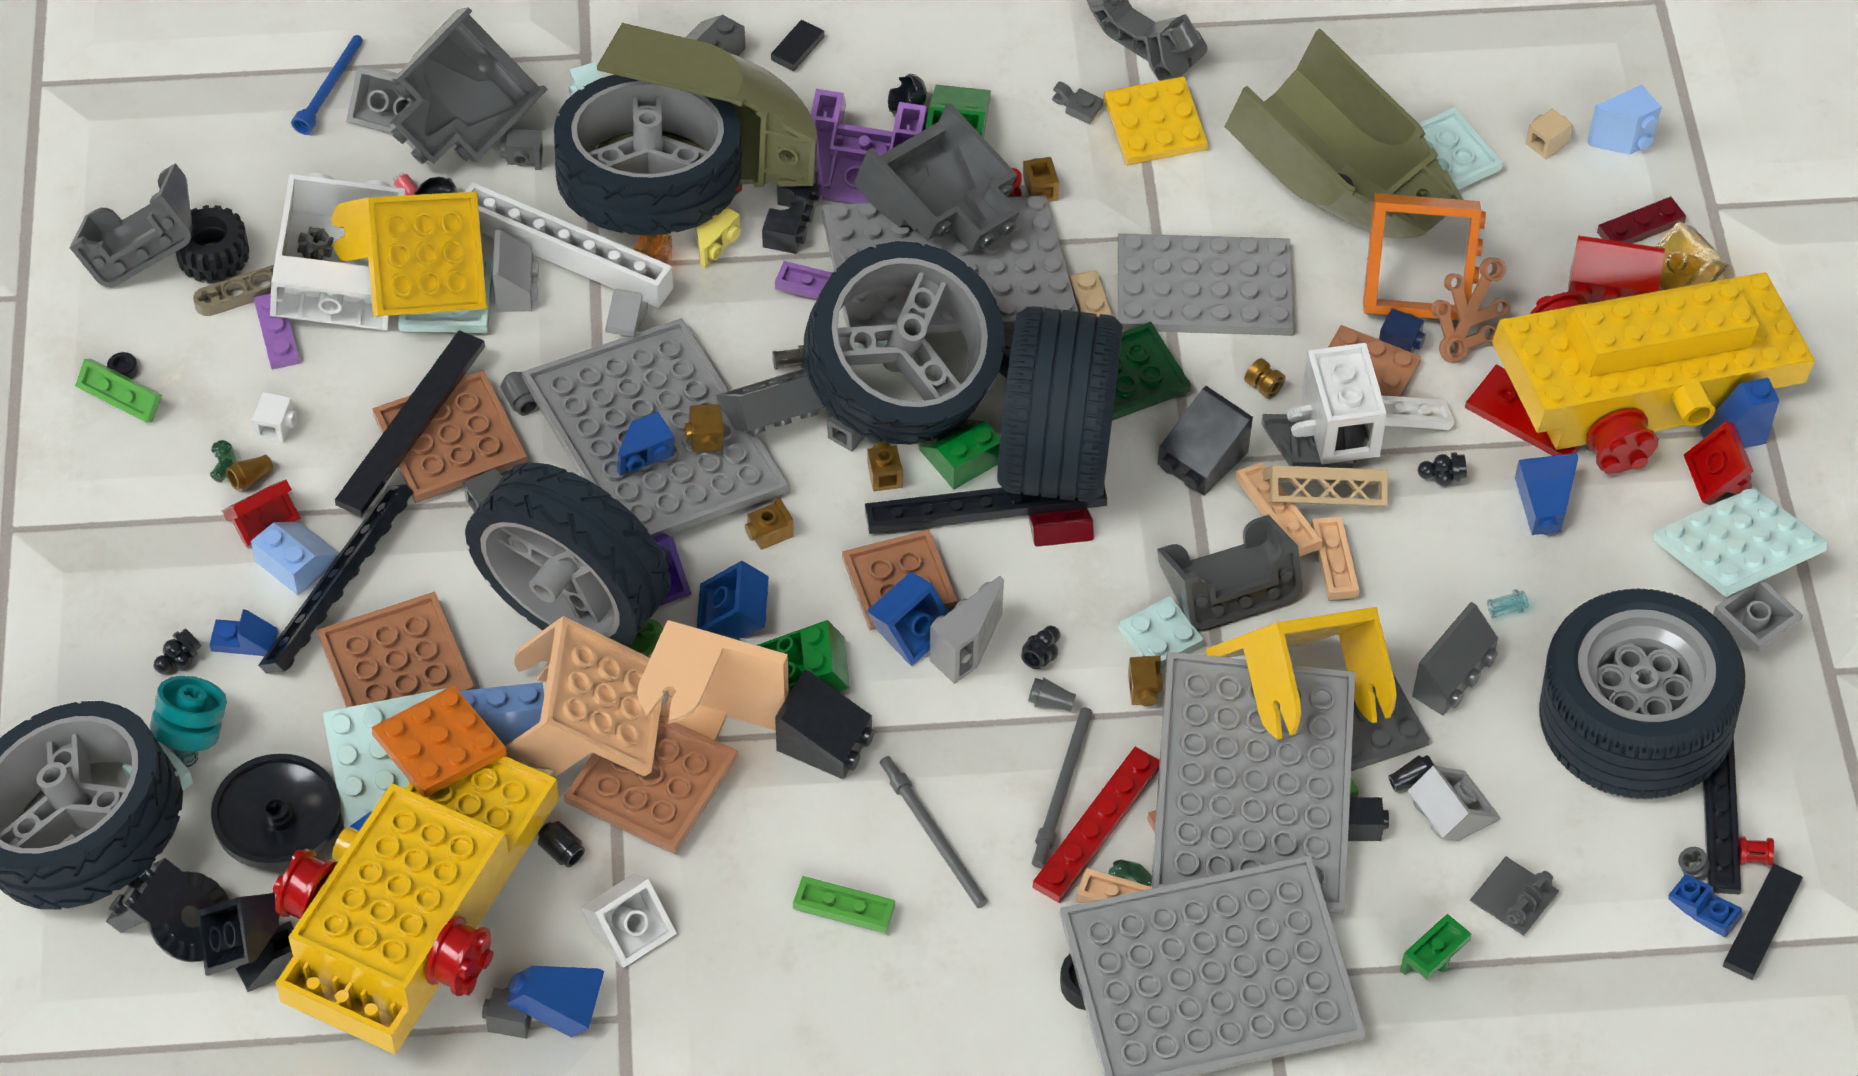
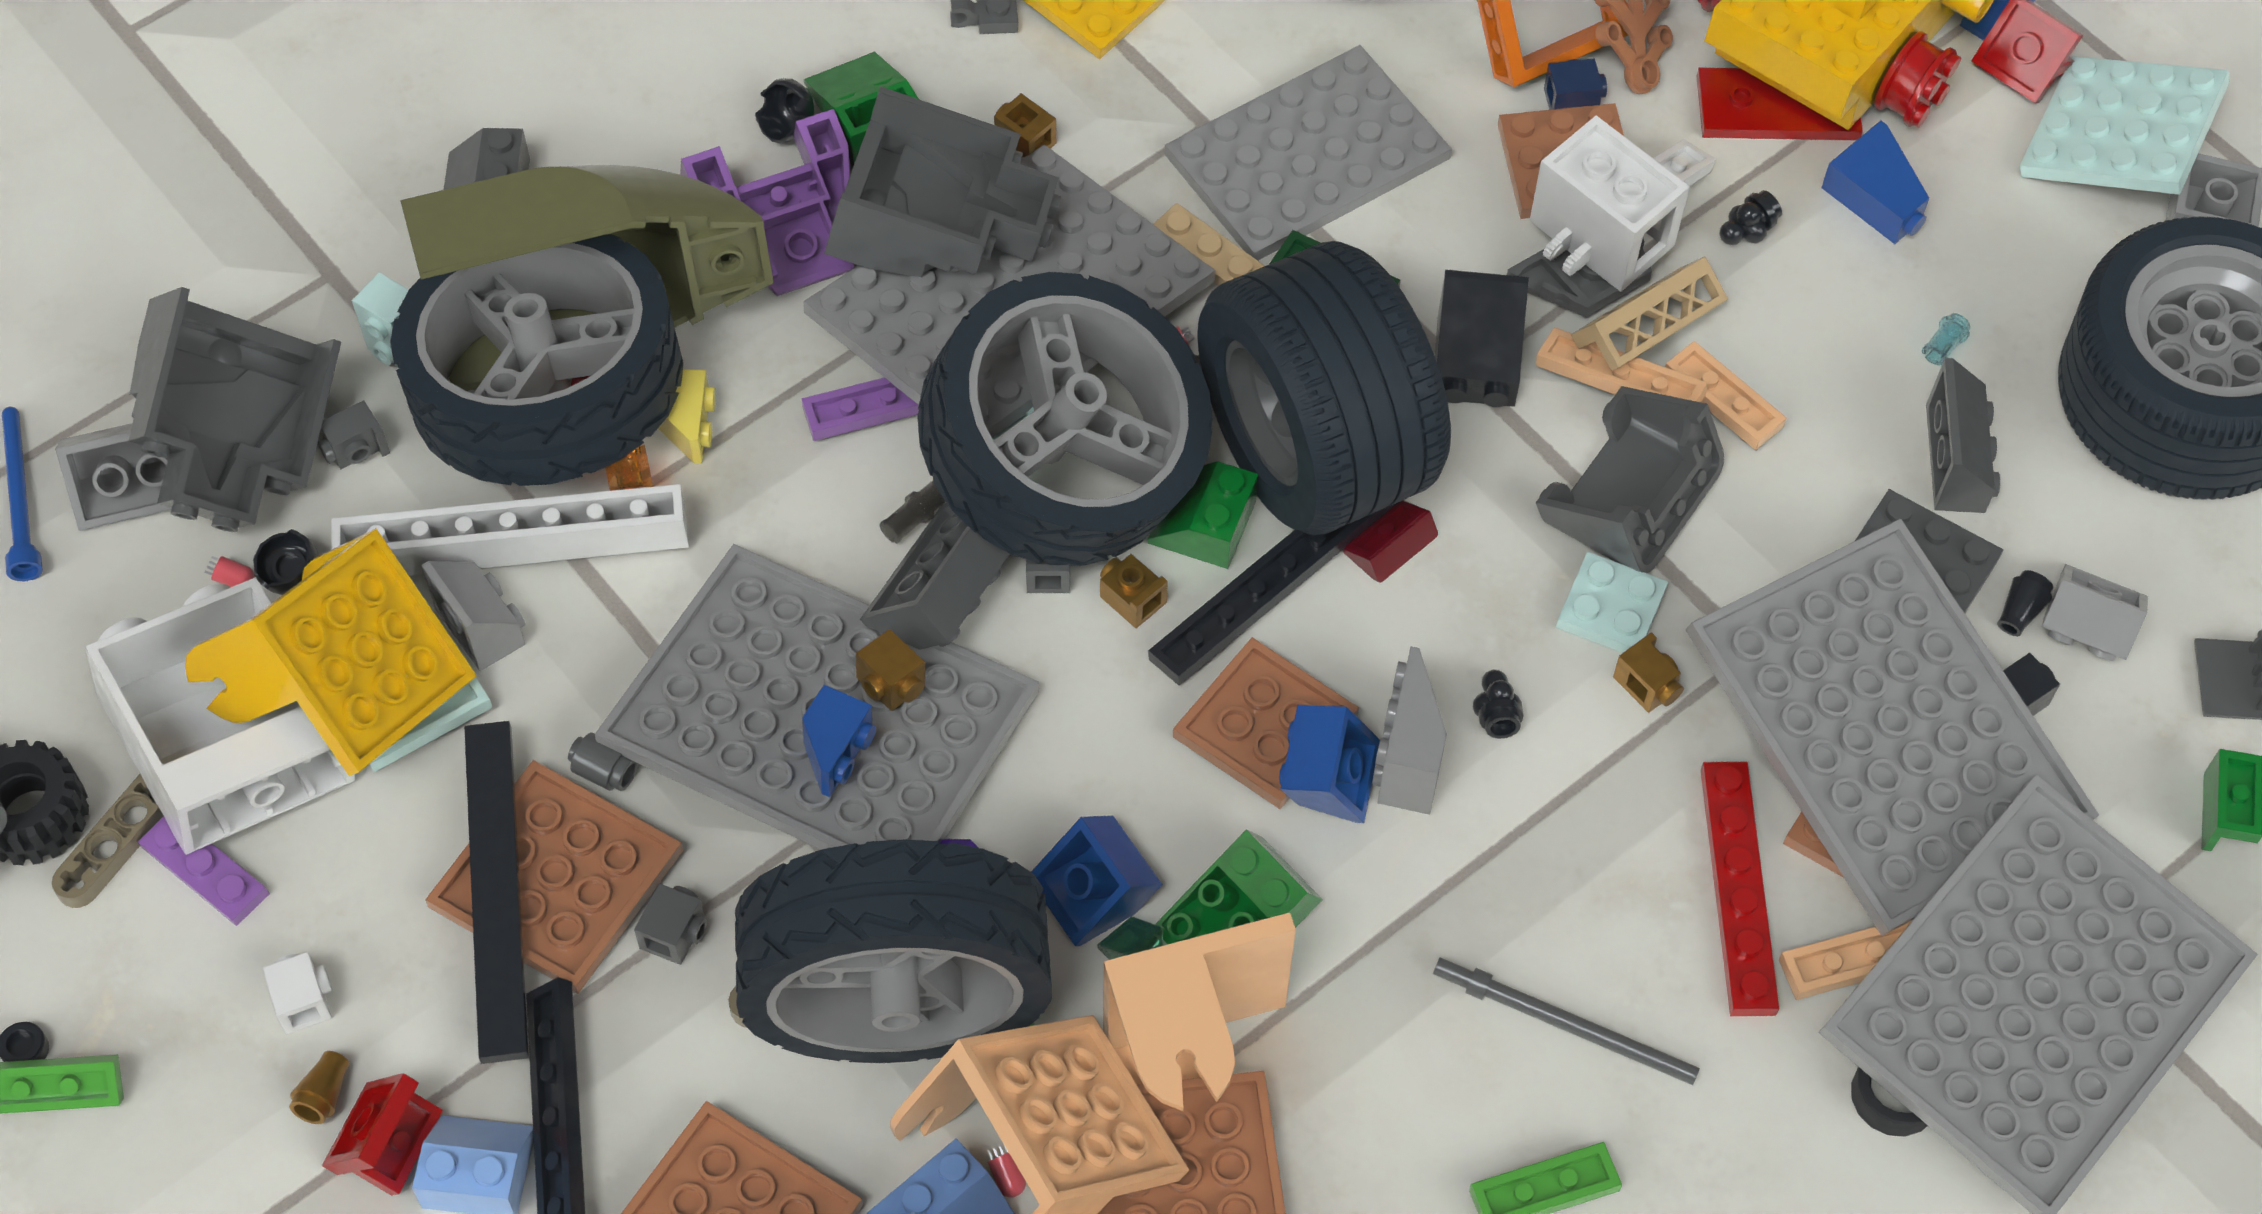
camera: 35 degrees left, 5 degrees up
clear green arm [210,440,237,483] -> none
dark grey gear [297,227,334,260] -> none
light grey slope [605,289,648,337] -> none
pearl gold brick [745,497,794,550] -> none
black arch [762,172,822,254] -> none
black tile [771,19,824,71] -> none
black slope [775,670,875,780] -> none
dark grey cone [1028,677,1076,712] -> none
dark grey bar [1031,707,1093,868] -> none
clear green arm [1108,859,1152,887] -> none
yellow piece [1206,607,1397,740] -> none
pearl gold wheel [1244,358,1286,399] -> none

